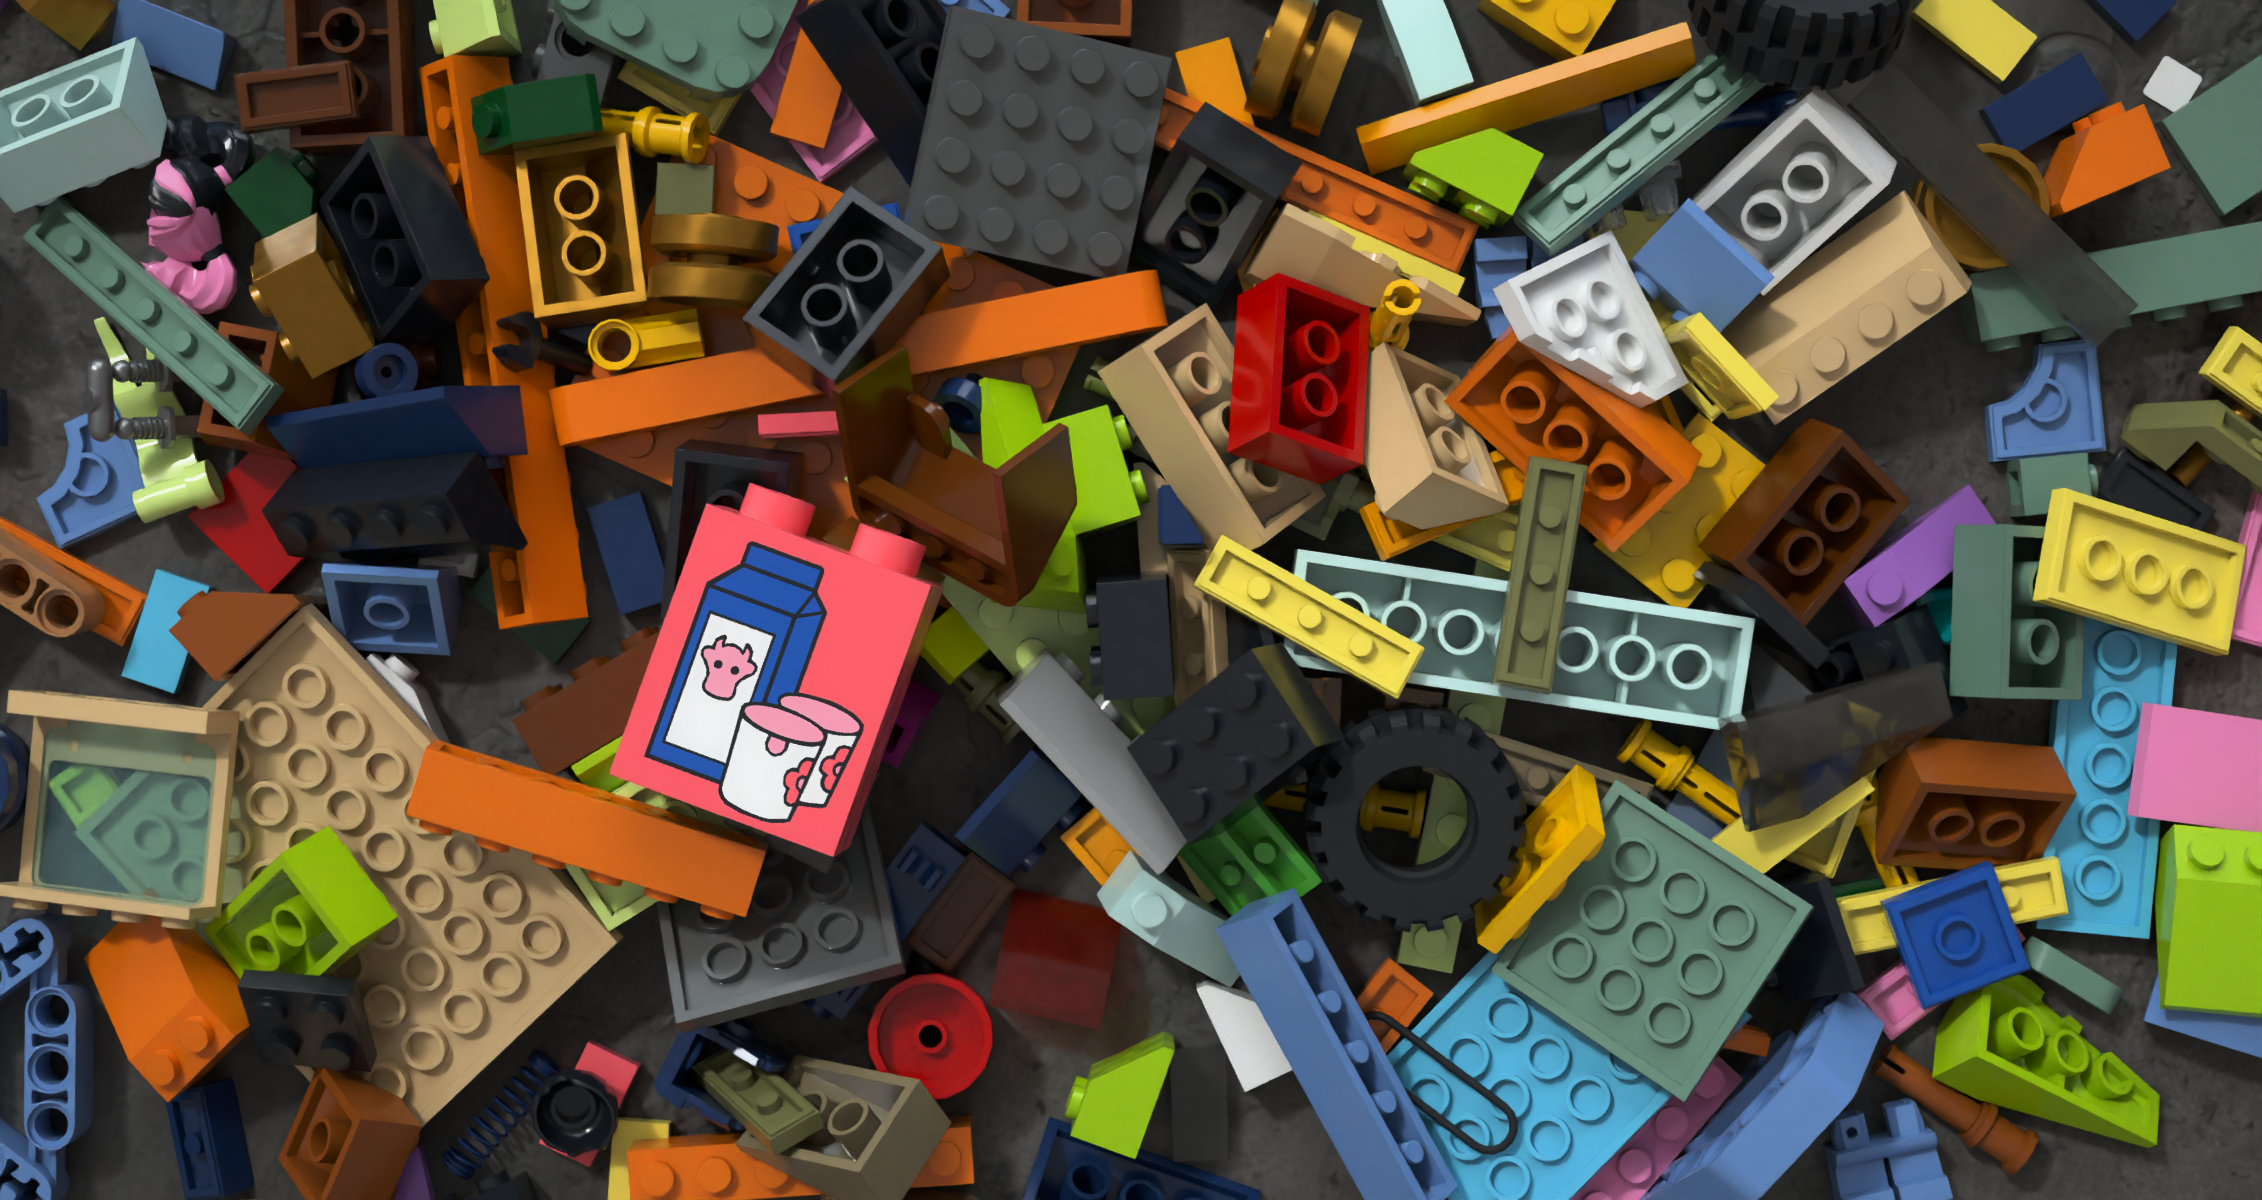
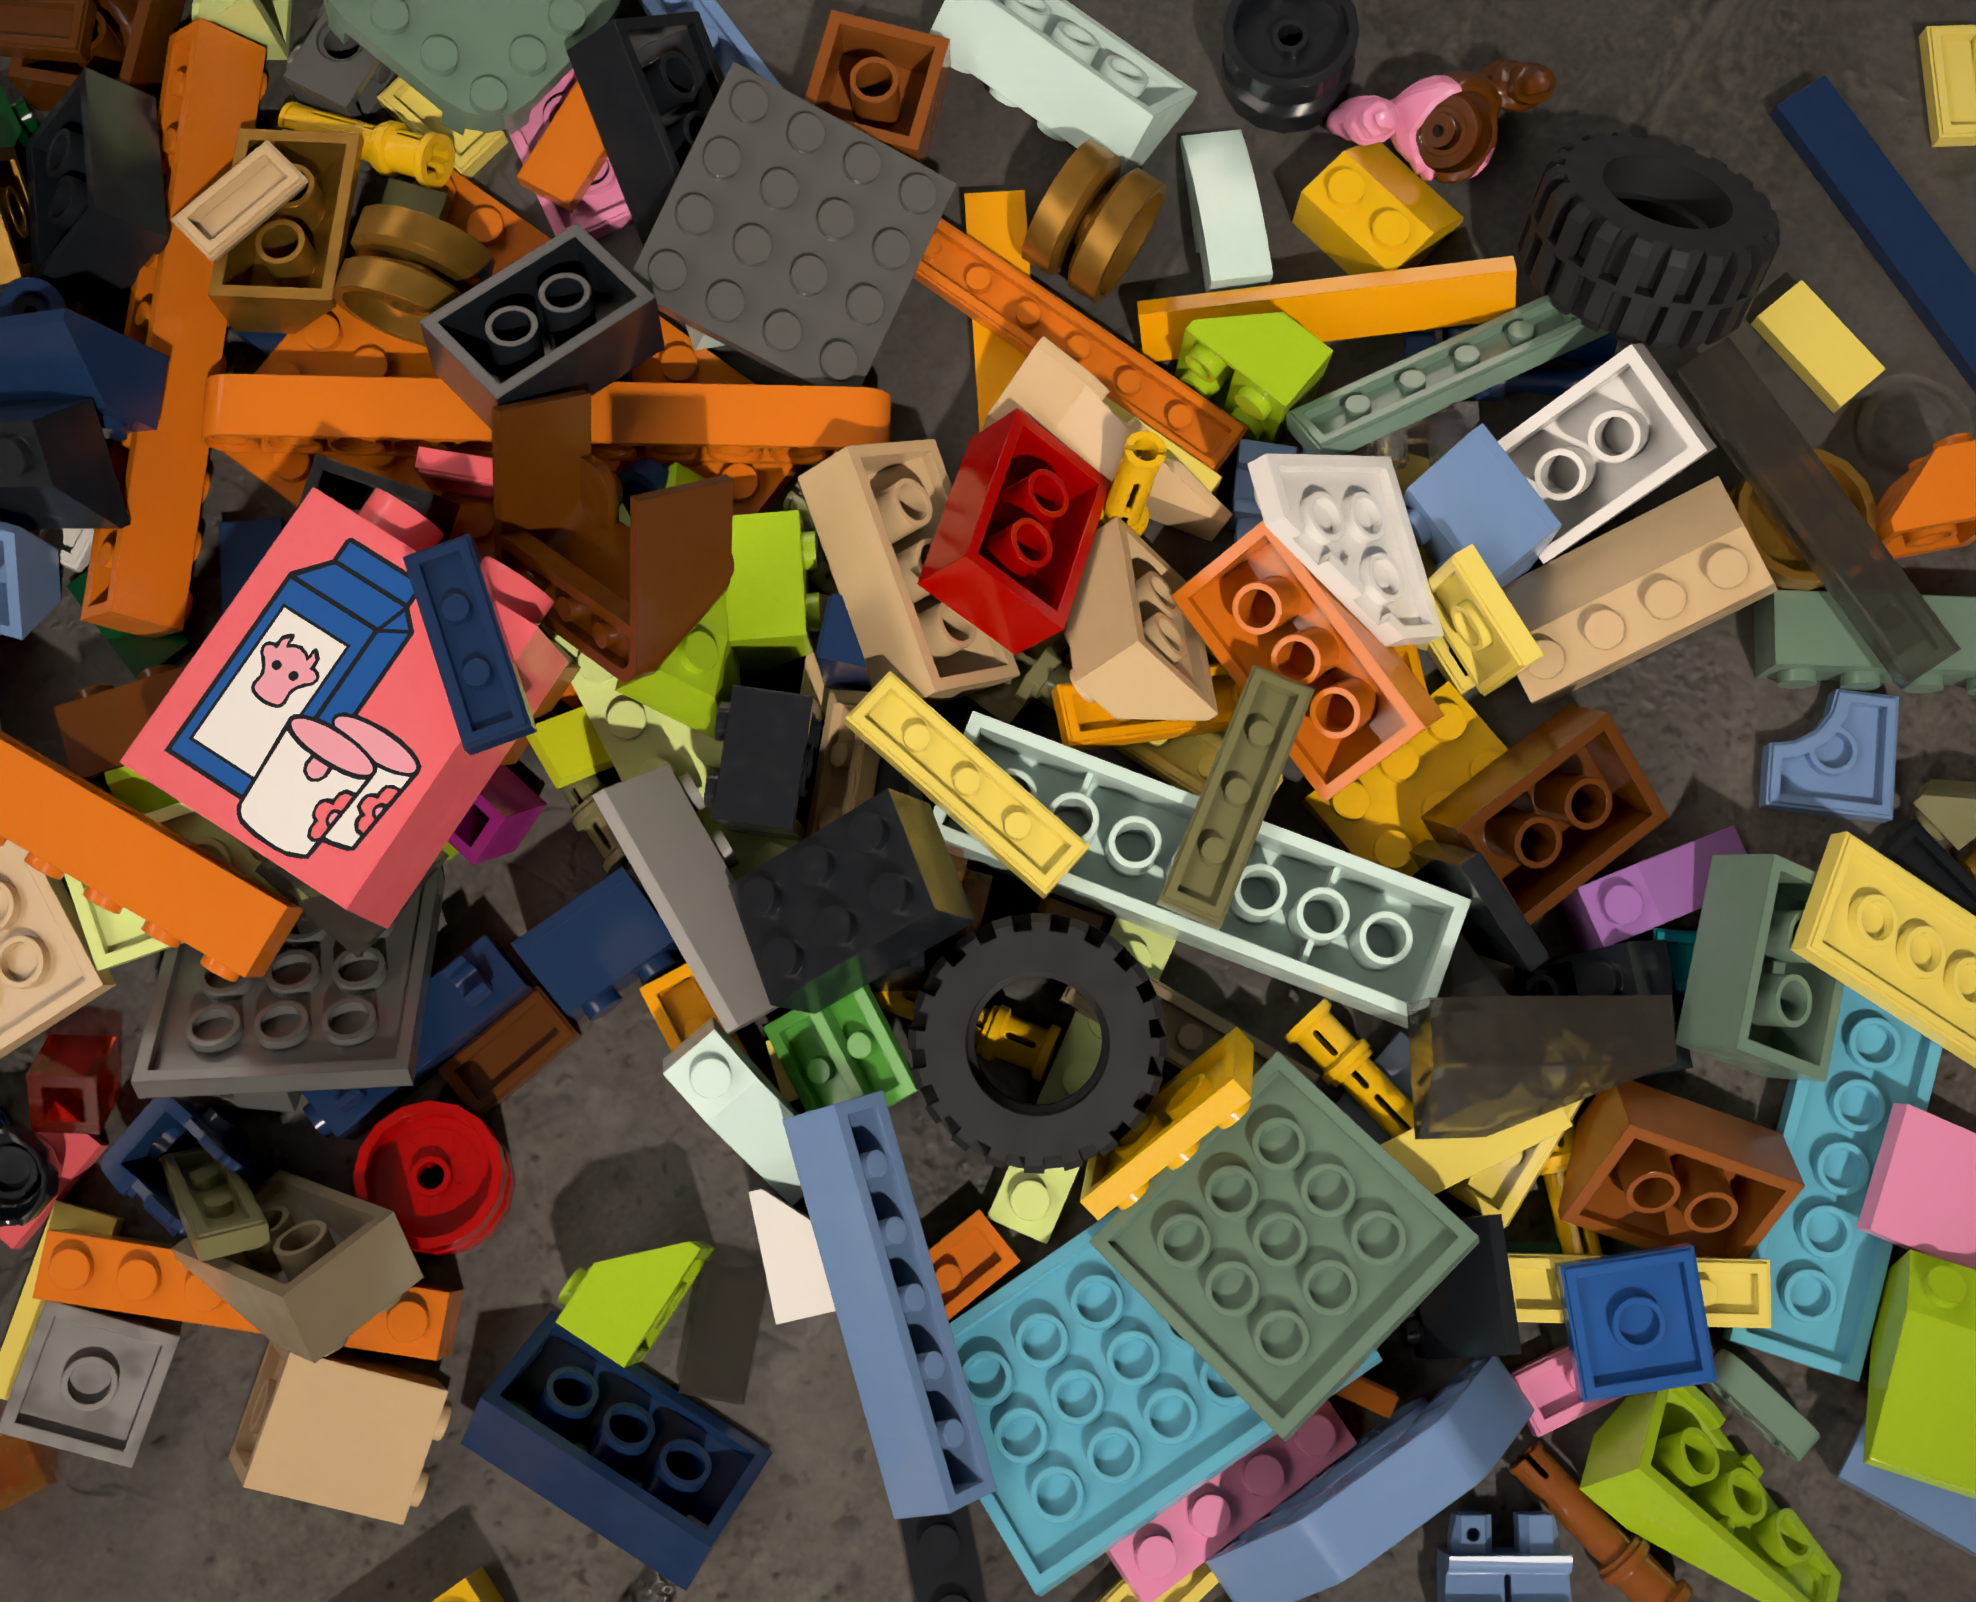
camera: 10 degrees right, 10 degrees down
dark green slope [471,73,604,155] -> none
black bar [492,311,593,376] -> none
yellow piece [588,308,706,374] -> none
clear red slope [988,888,1122,1029] -> none
black slope [1129,101,1303,312] -> none
black piece [1363,1011,1518,1155] -> none
dark blue tile [1978,52,2109,152] -> none
sand green brick [2004,453,2098,517] -> none
none -> clear red brick [26,1034,121,1134]
none -> tan tile [170,140,309,262]
none -> dark blue tile [403,533,538,755]

